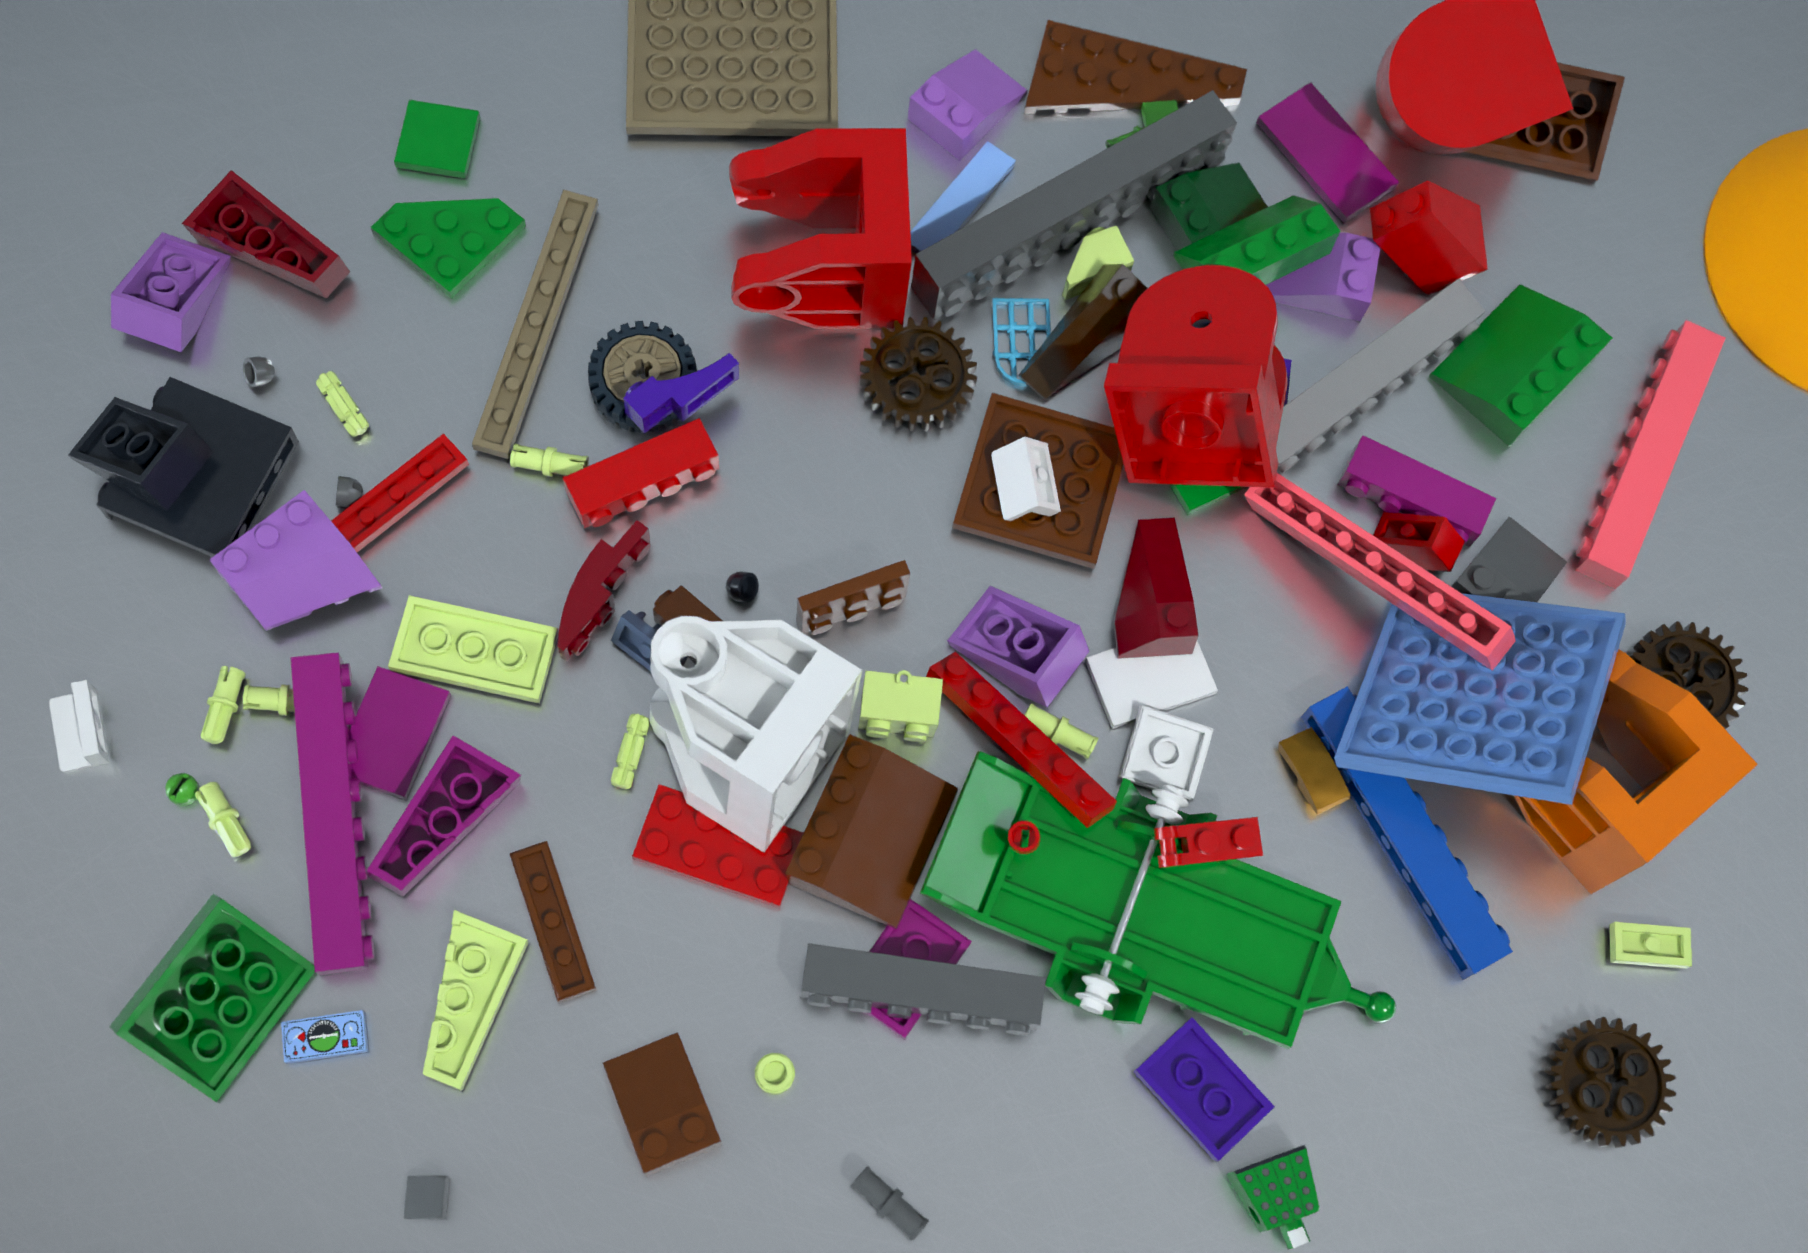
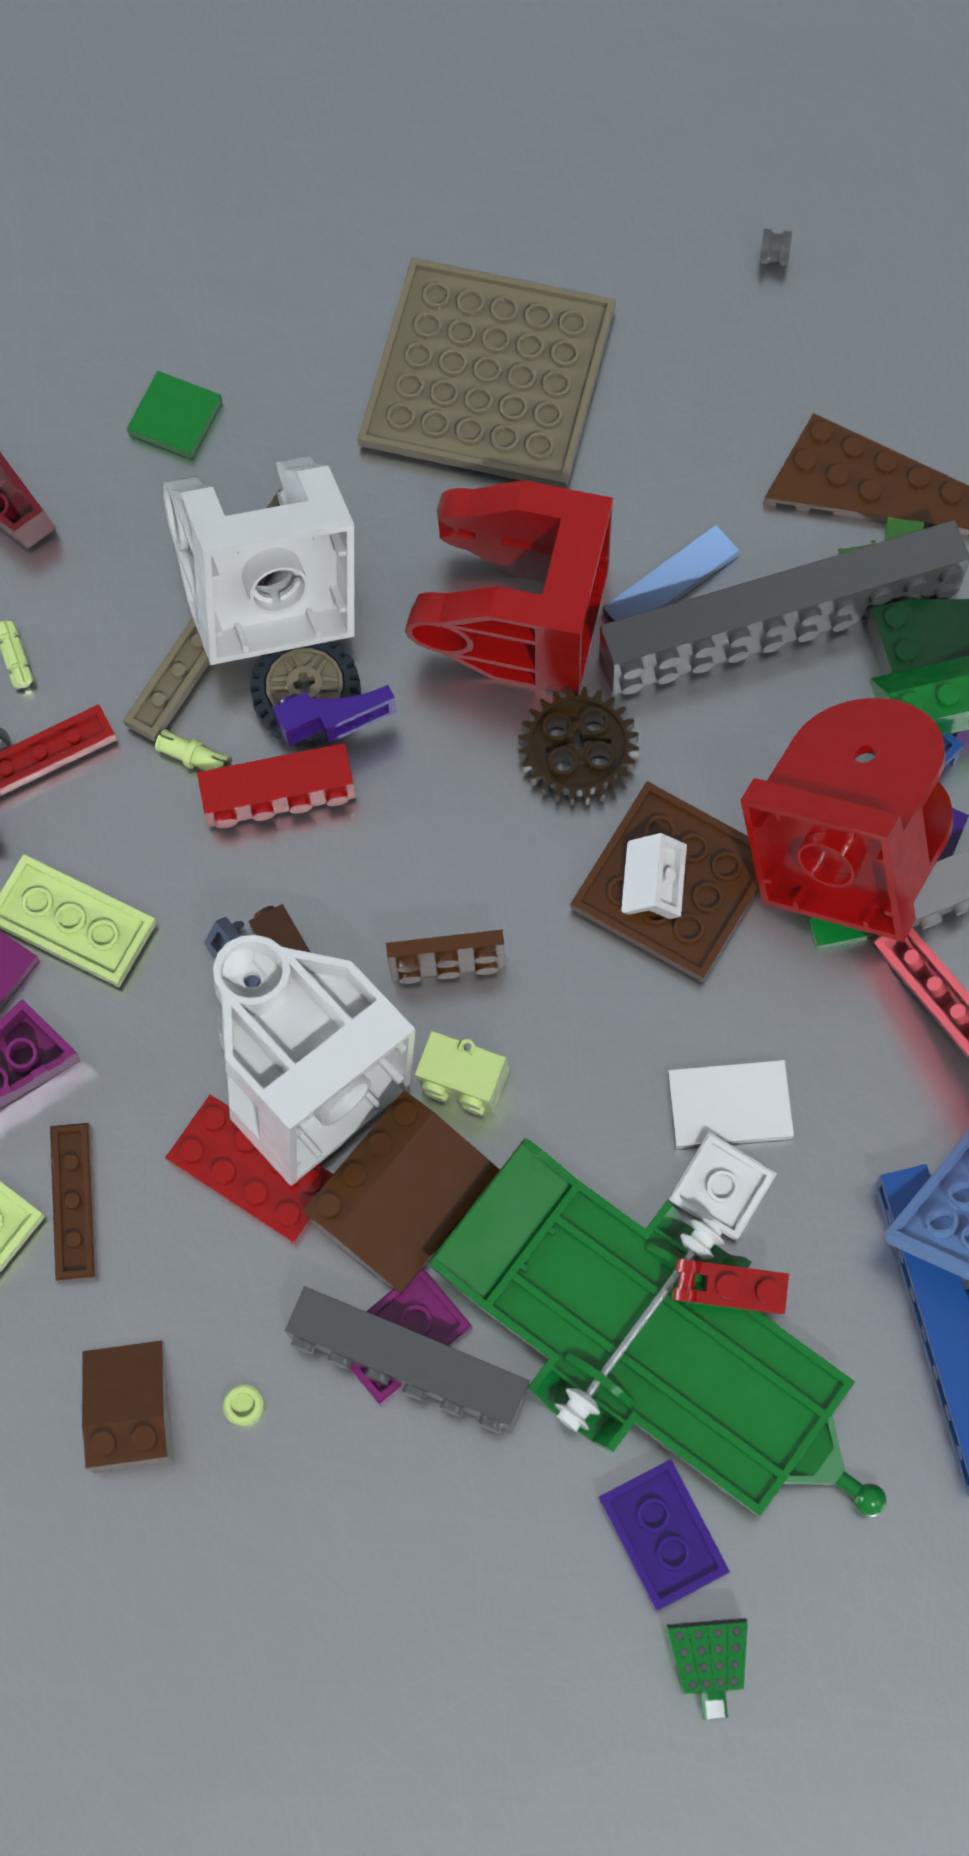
camera: 30 degrees right, 0 degrees up
green plate [371,198,526,299] -> none
dark red slope [558,520,651,662] -> none
yellowish green axle [611,714,650,789] -> none
black hinge [725,571,759,603] -> none
dark grey pin [851,1166,929,1241] -> none
medium lavender slope [907,49,1028,161] -> none
red plate [926,651,1117,828] -> none
medium lavender slope [947,586,1089,707] -> none
medium azure window [992,298,1051,387] -> none
red hinge [1008,821,1040,854] -> none
dark brown wedge [1018,264,1148,399] -> none
yellowish green pin [1024,703,1099,759] -> none
yellowish green slope [1062,225,1134,300] -> none
dark red wedge [1114,517,1199,659] -> none
pearl gold slope [1278,727,1350,814] -> none
none -> white brick [163,456,355,665]

